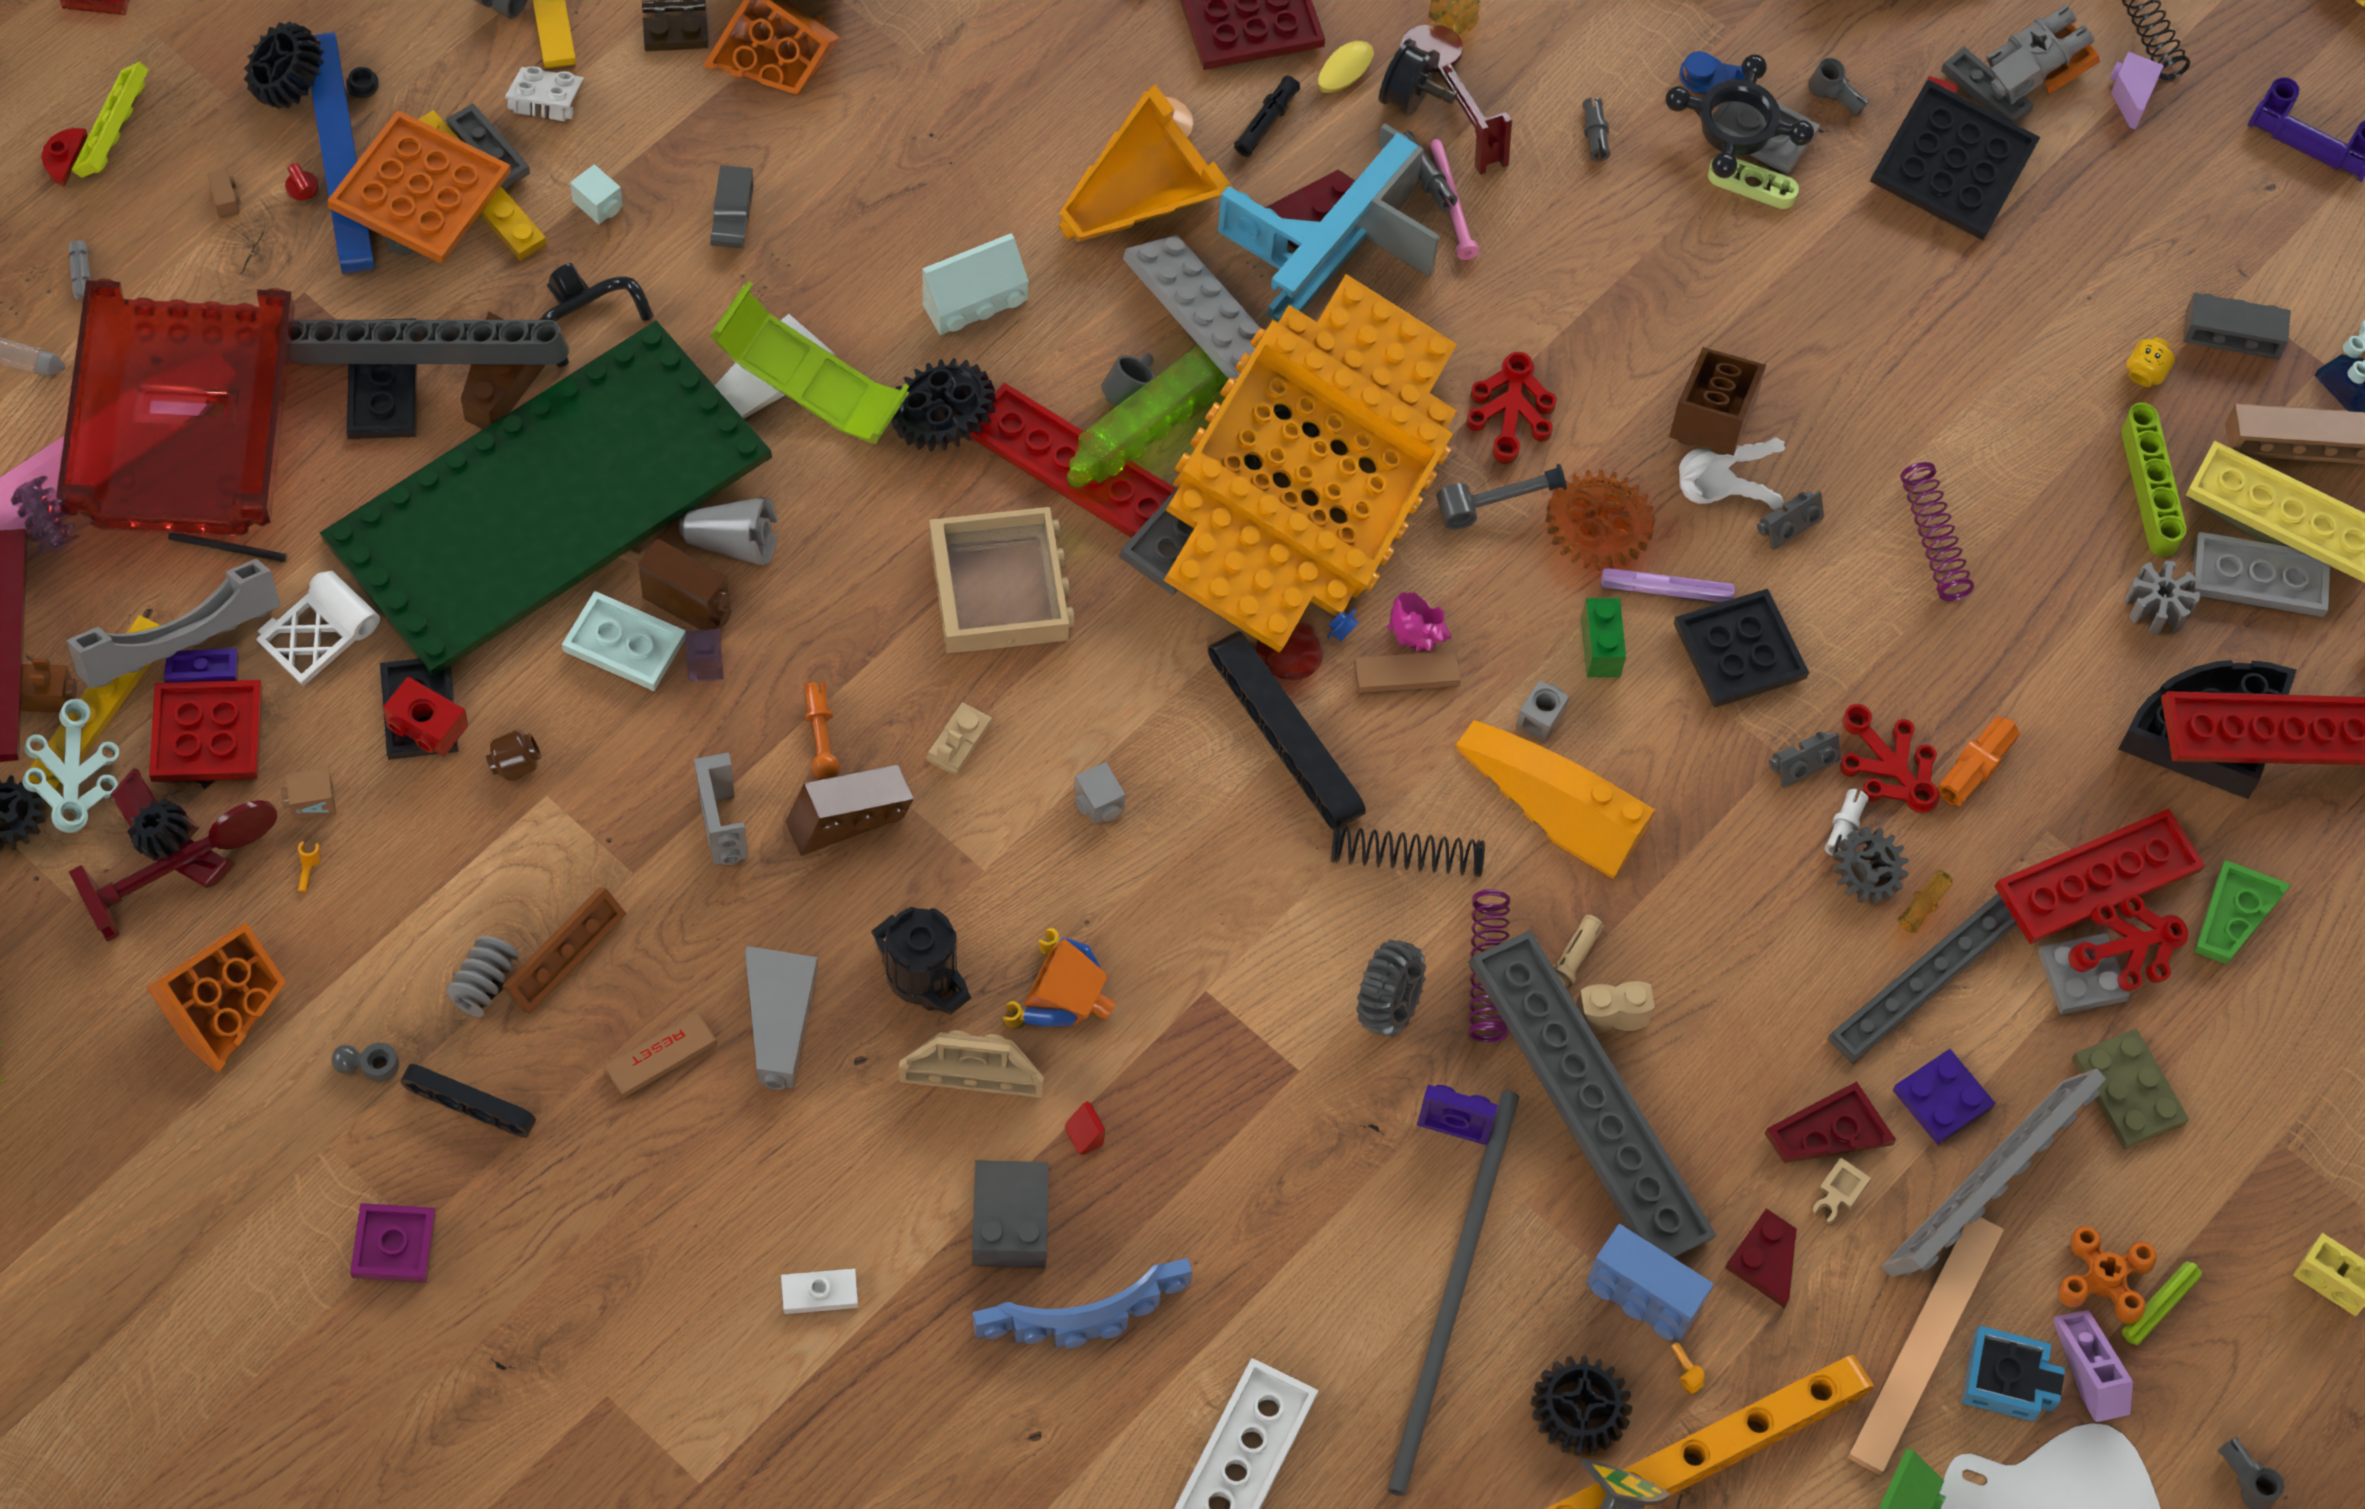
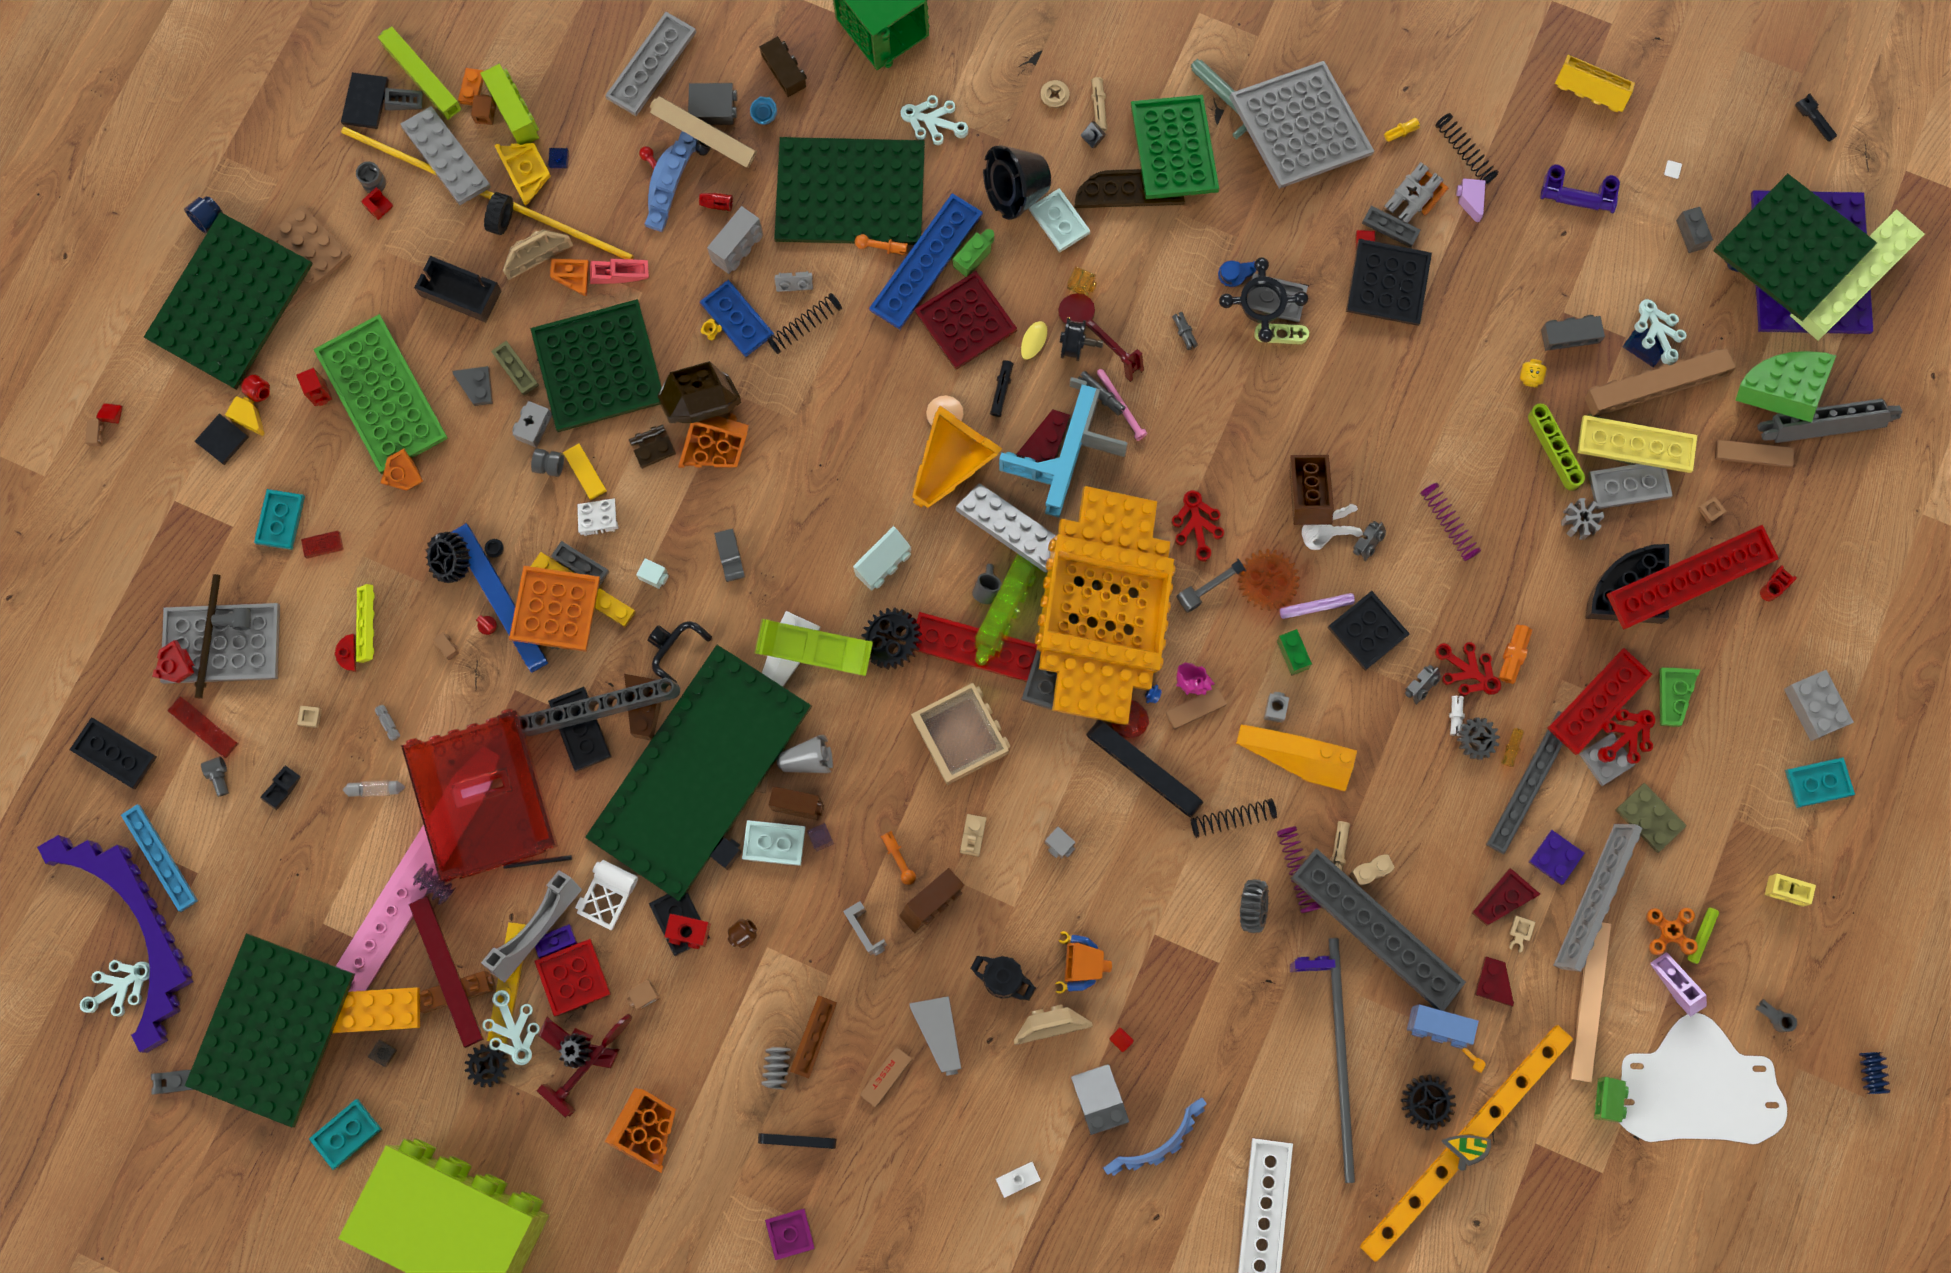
camera: 10 degrees left, 15 degrees up
light orange hand [297,841,321,893] -> none
dark grey plate [331,1043,399,1082] -> none
dark grey pin [1808,58,1869,116] -> none
piece [1961,1325,2065,1422] -> none
light grey brick [1991,46,2043,104] -> none
none -> black brick [710,838,742,870]

